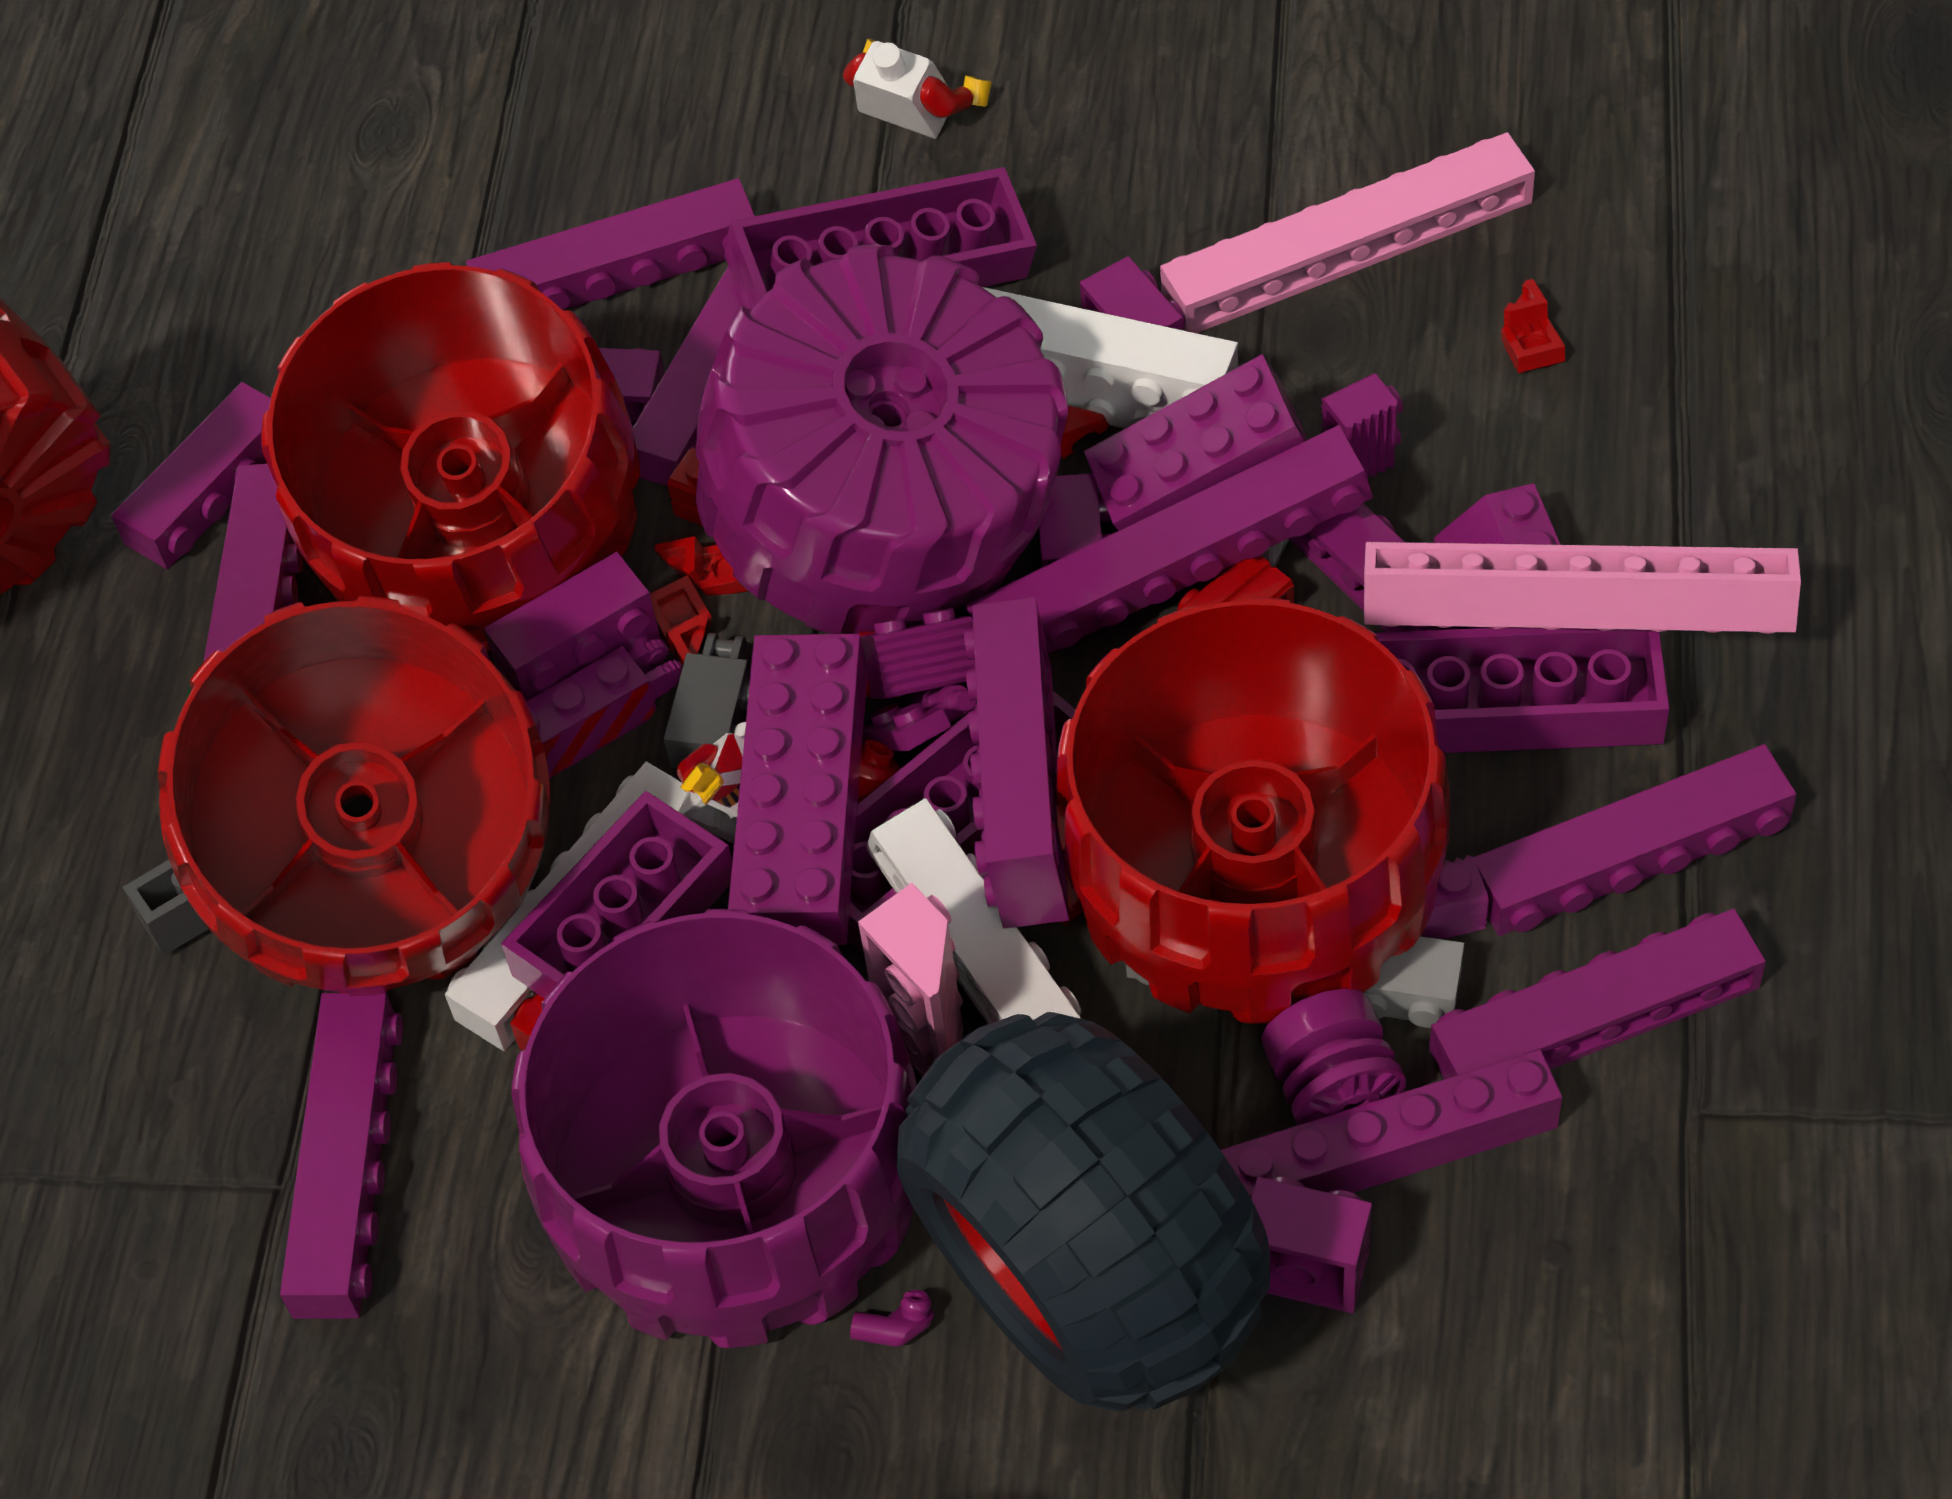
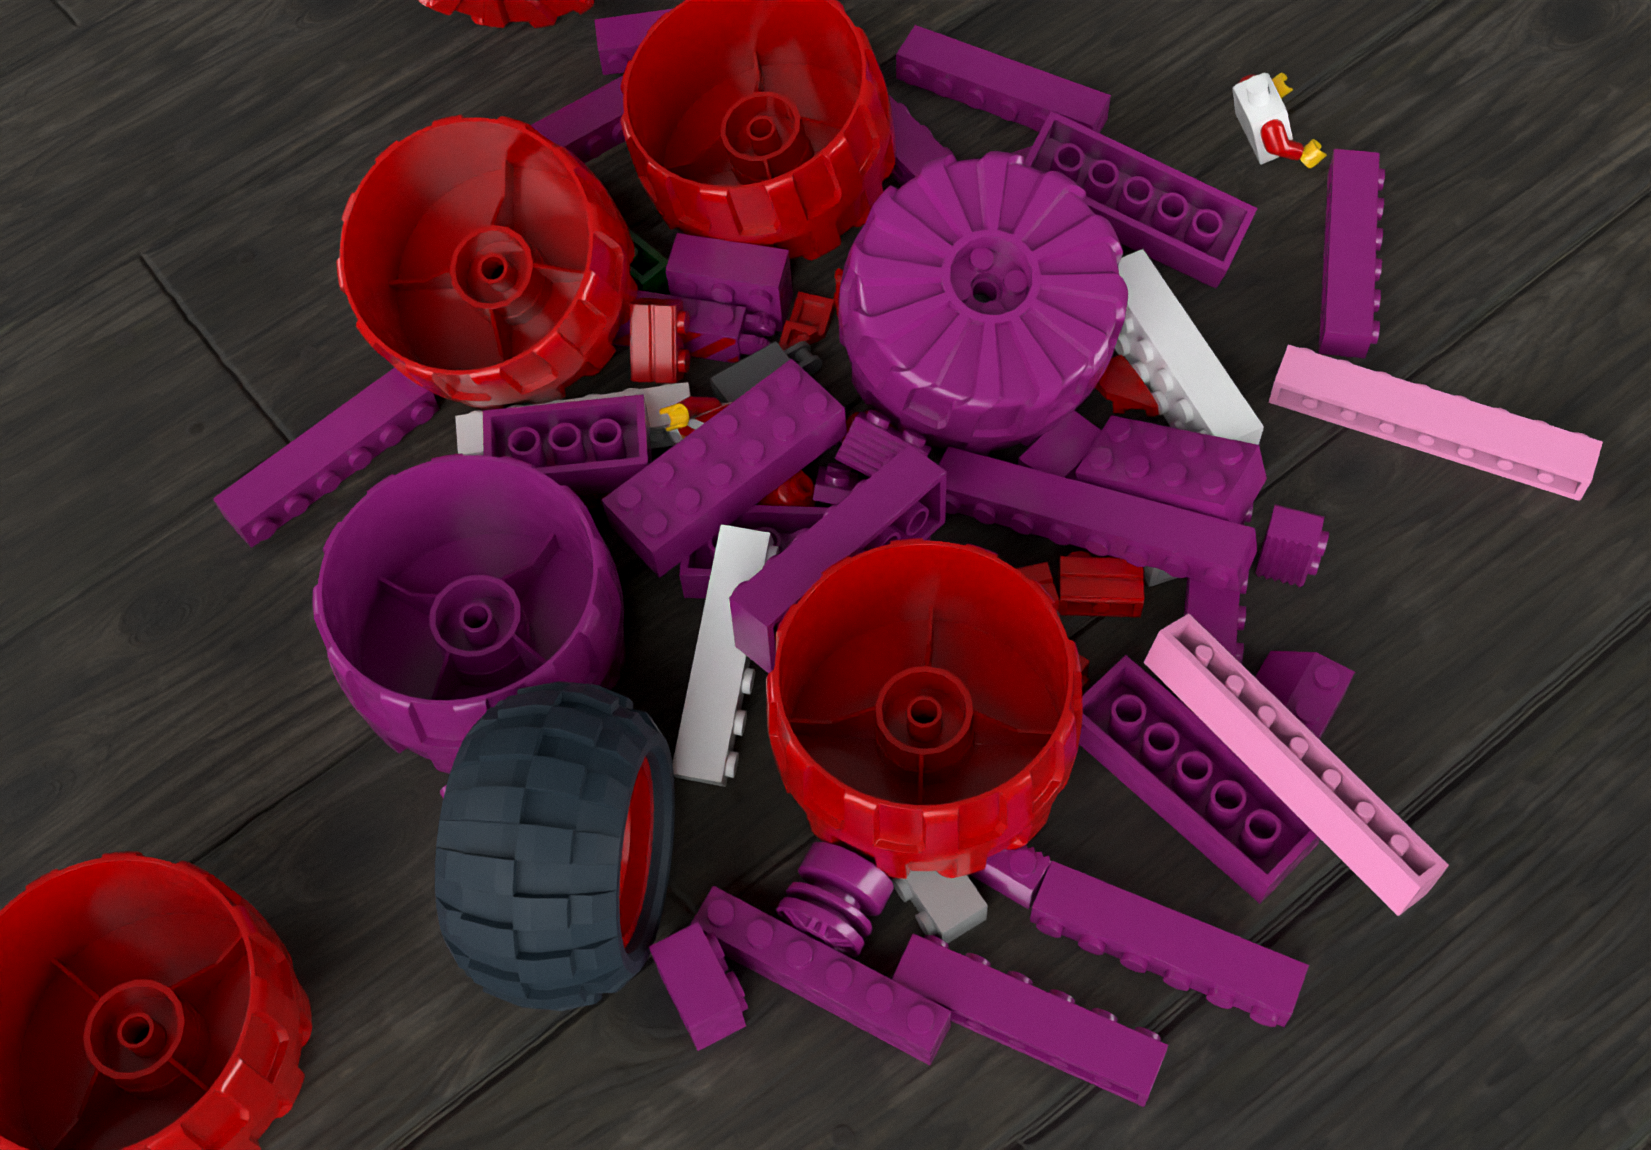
camera: 45 degrees right, 5 degrees up
bright pink slope [858,883,964,1078] -> none
magenta brick [1080,256,1186,330] -> none
red slope [1501,279,1565,373] -> none
none -> red brick [630,298,690,384]
none -> magenta brick [1318,149,1385,359]

